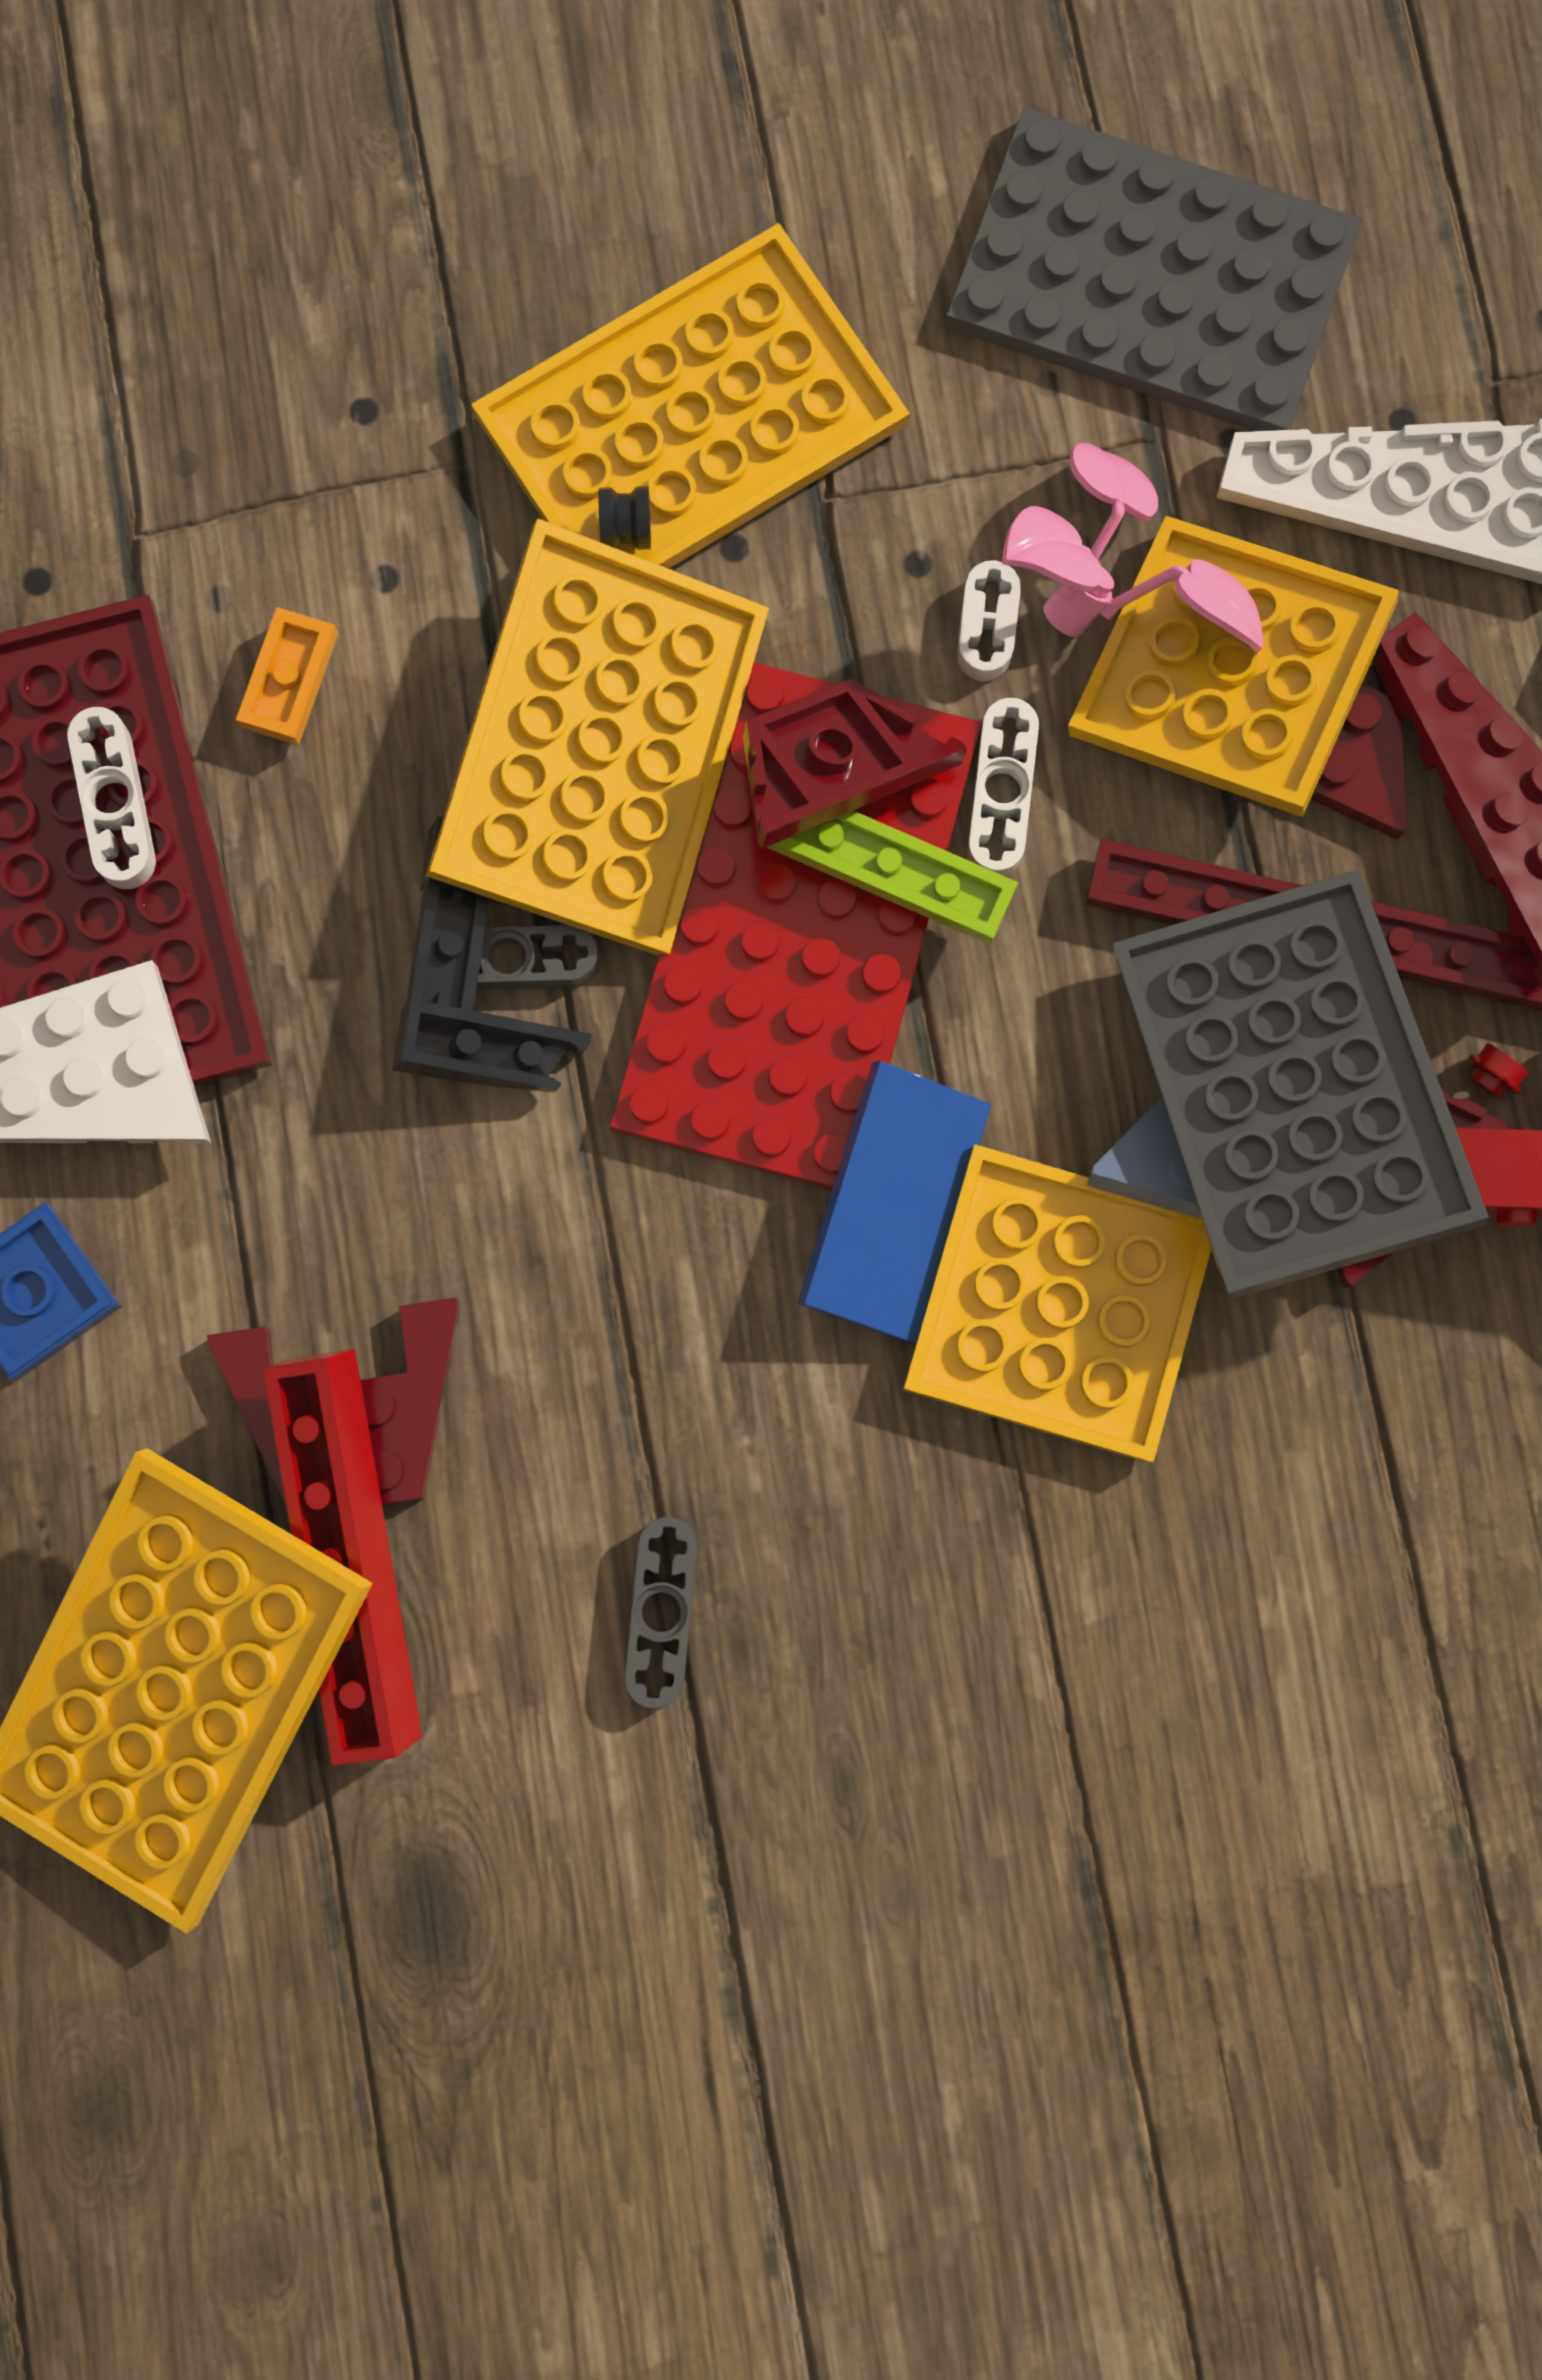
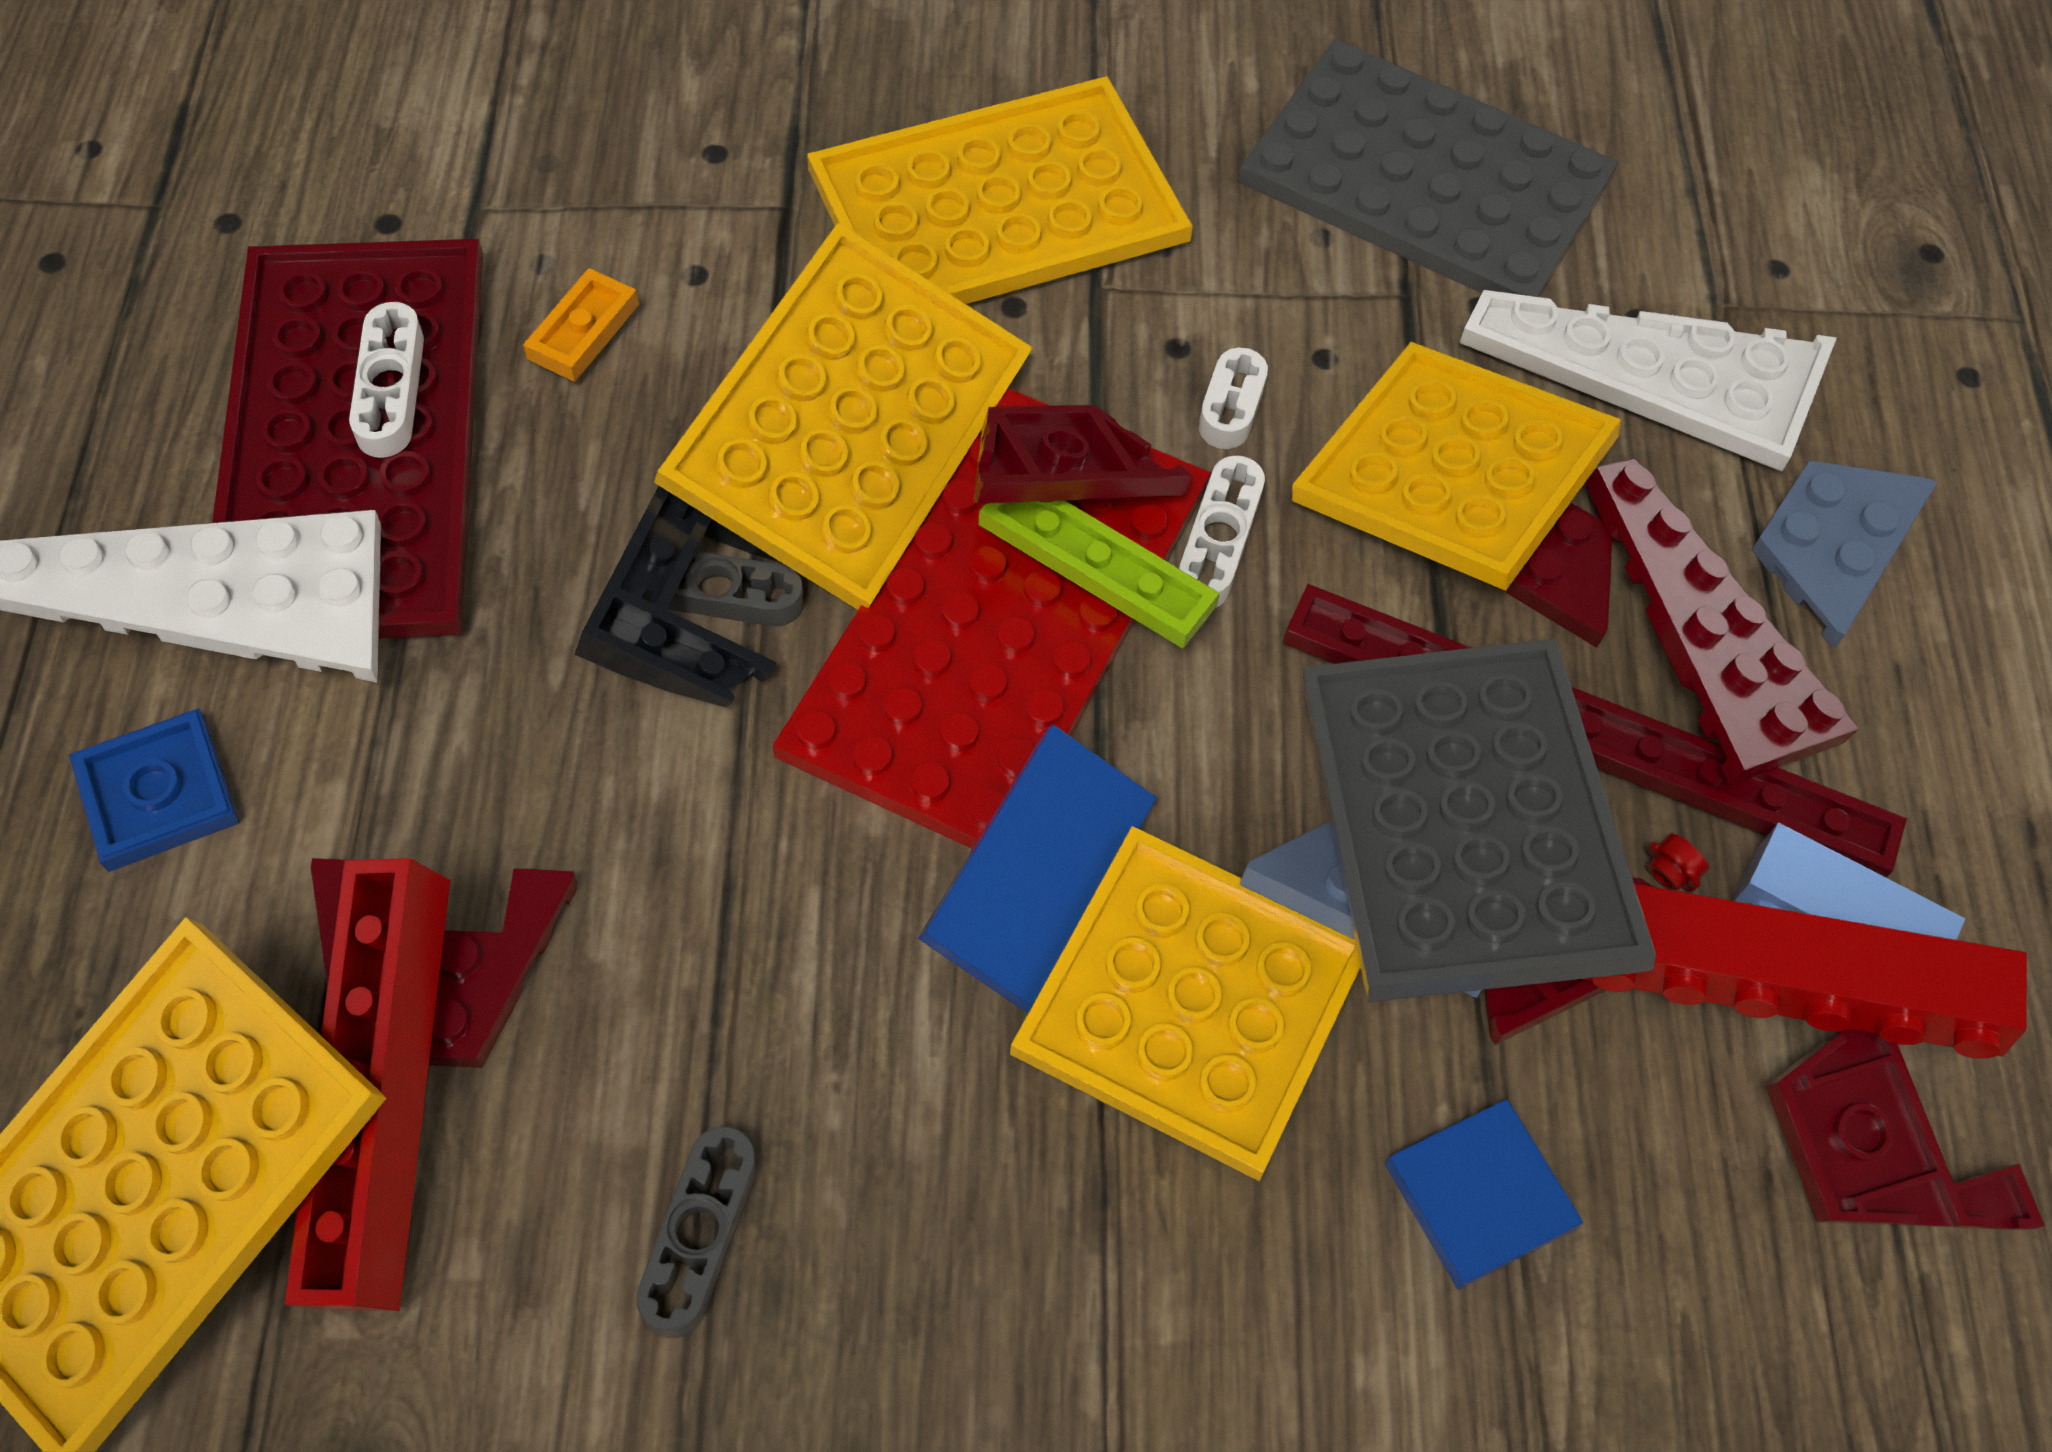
camera: 10 degrees right, 20 degrees down
black wheel [598,486,651,550] -> none
bright pink plant [1002,443,1263,655] -> none
none -> blue tile [1385,1099,1584,1290]

